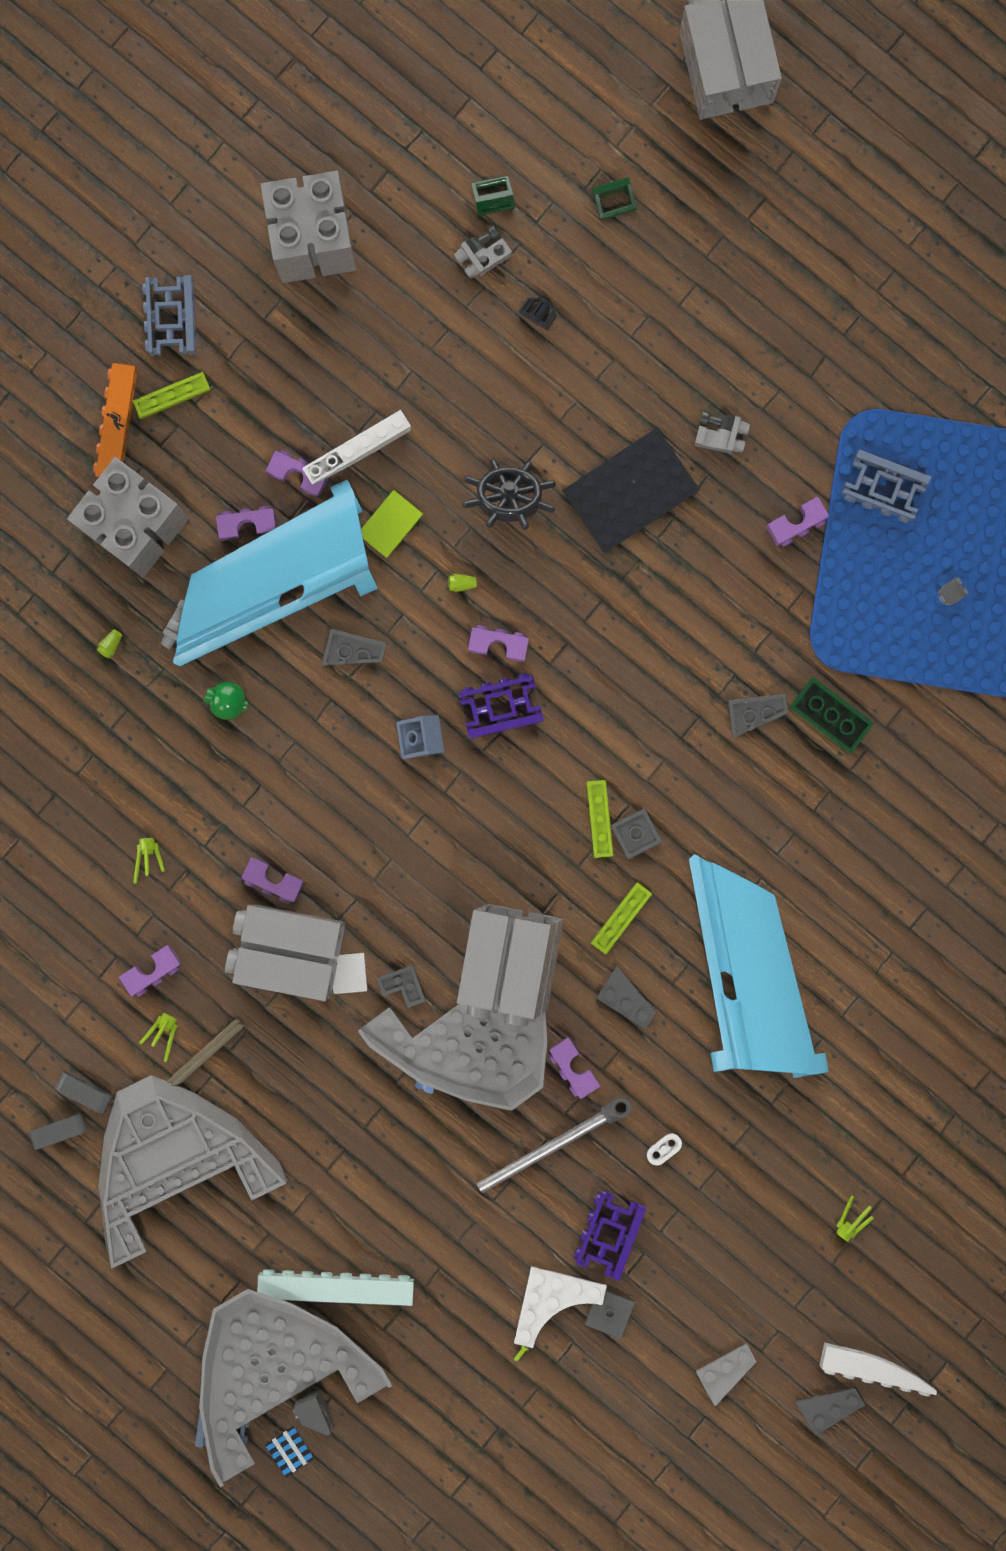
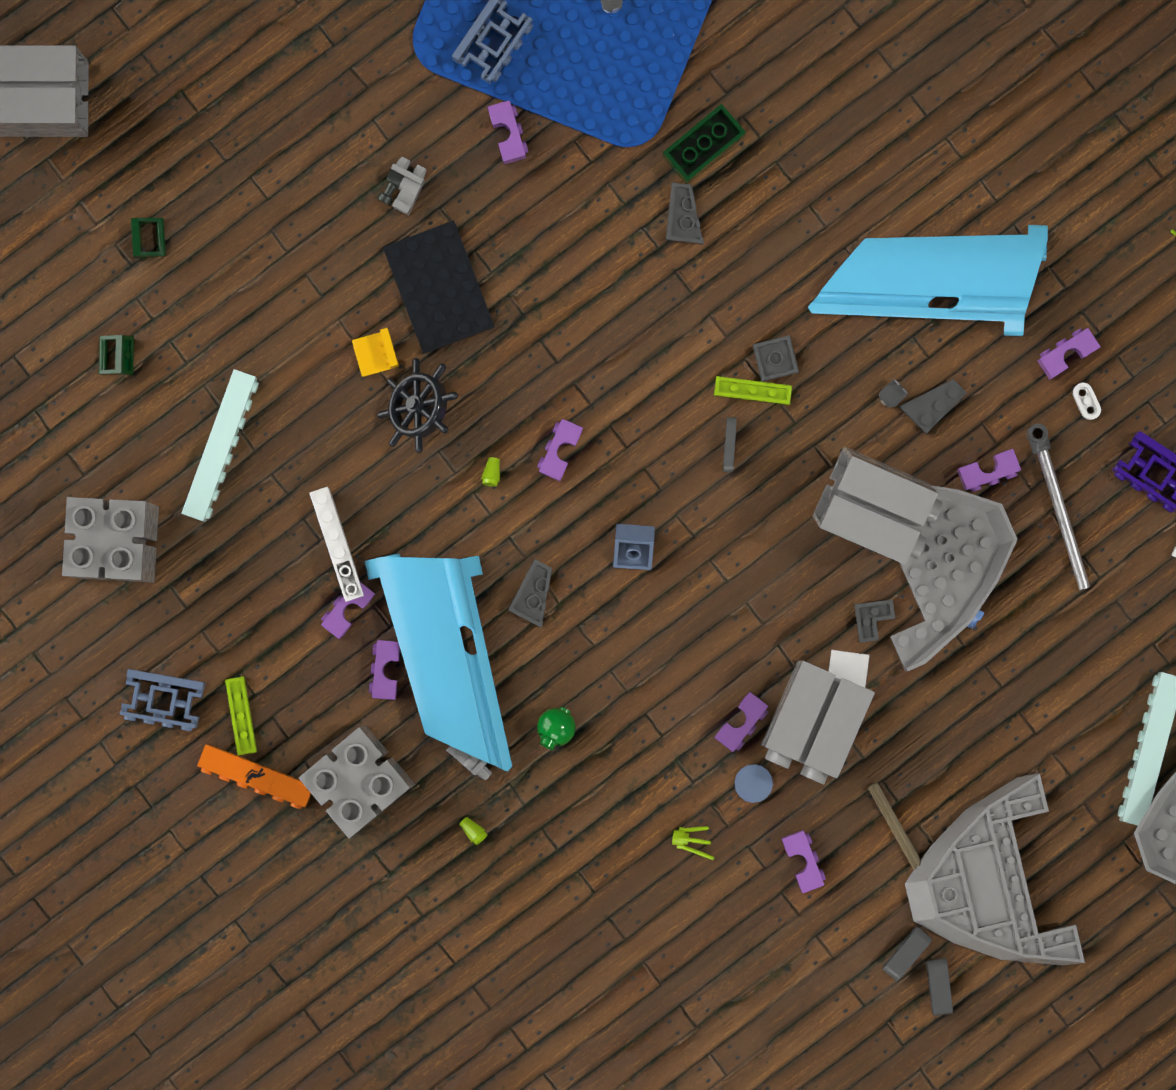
camera: 80 degrees left, 0 degrees up
lime plant [139,1013,178,1062] -> none
lime tile [361,490,423,558] -> none
light grey hips [454,225,512,279] -> none
dark purple fence [458,673,544,739] -> none
black piece [519,297,557,331] -> none
lime tile [591,882,652,955] -> none
none -> light aqua brick [181,369,259,522]
none -> yellow bracket [352,328,399,377]
none -> dark grey beam [723,417,737,473]
none -> sand blue tile [734,764,773,803]
none -> dark grey piece [879,379,908,407]
none -> medium lavender arch [1037,328,1100,380]

